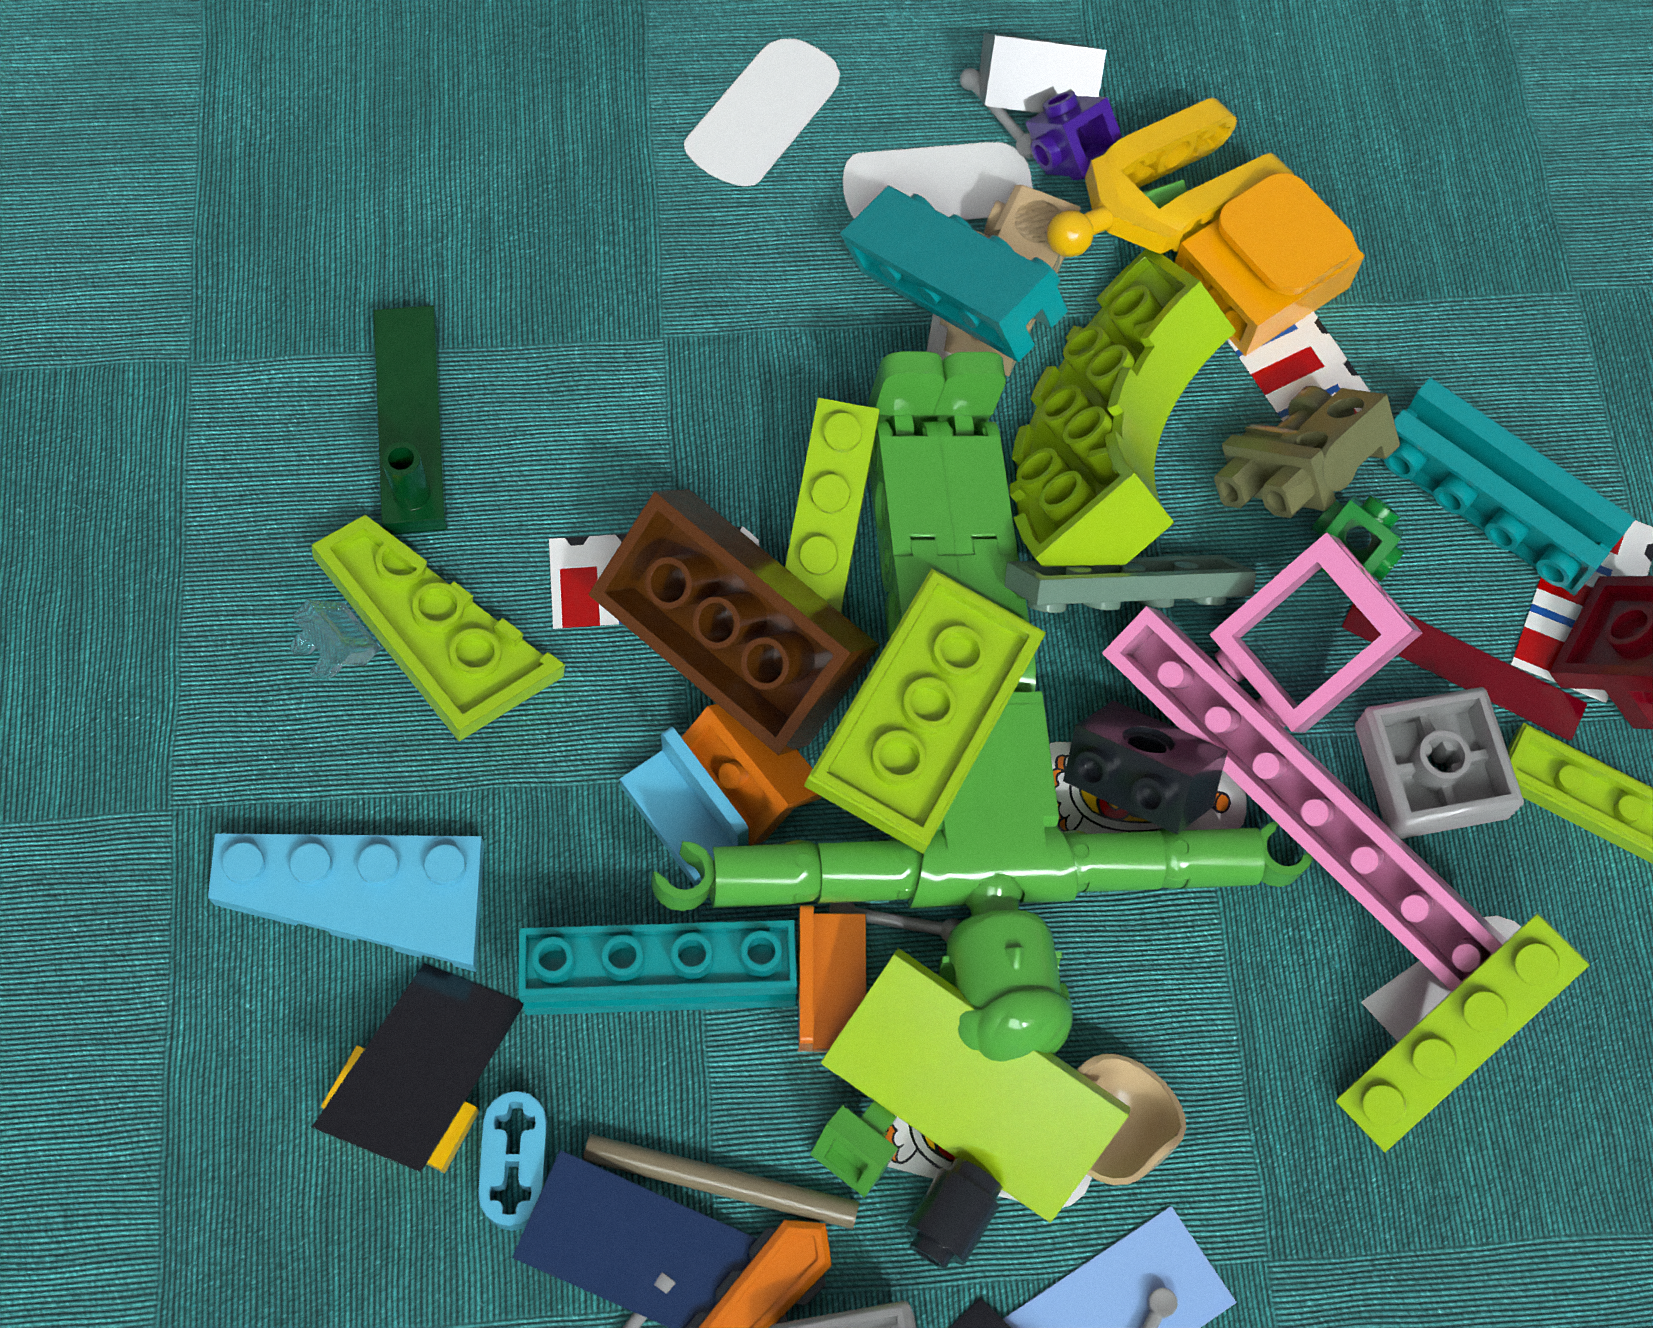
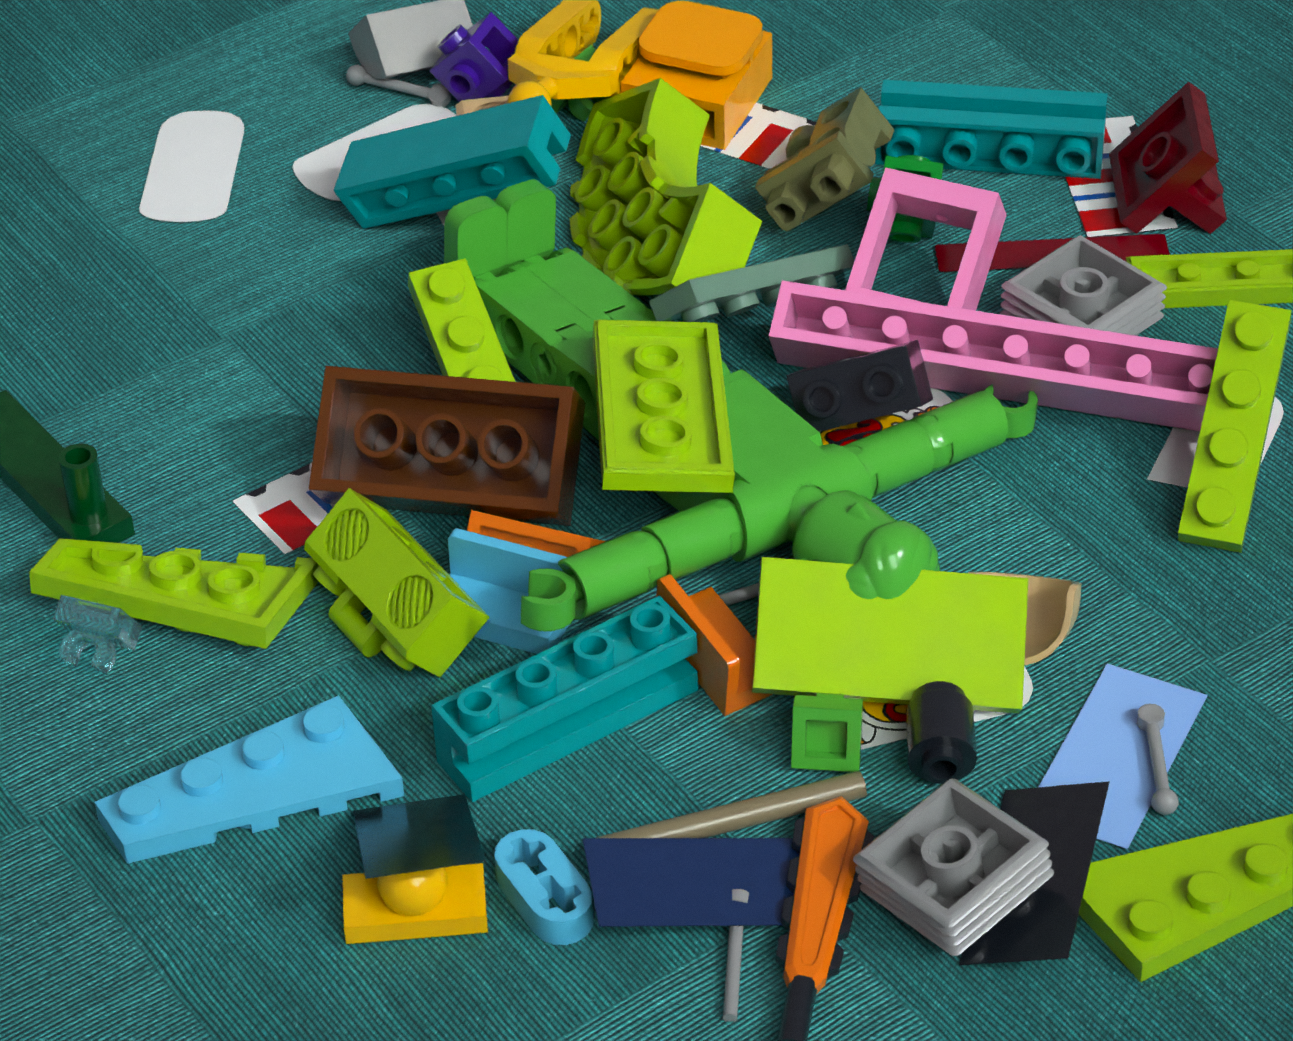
camera: 25 degrees left, 25 degrees down
none -> lime piece [304,488,490,677]

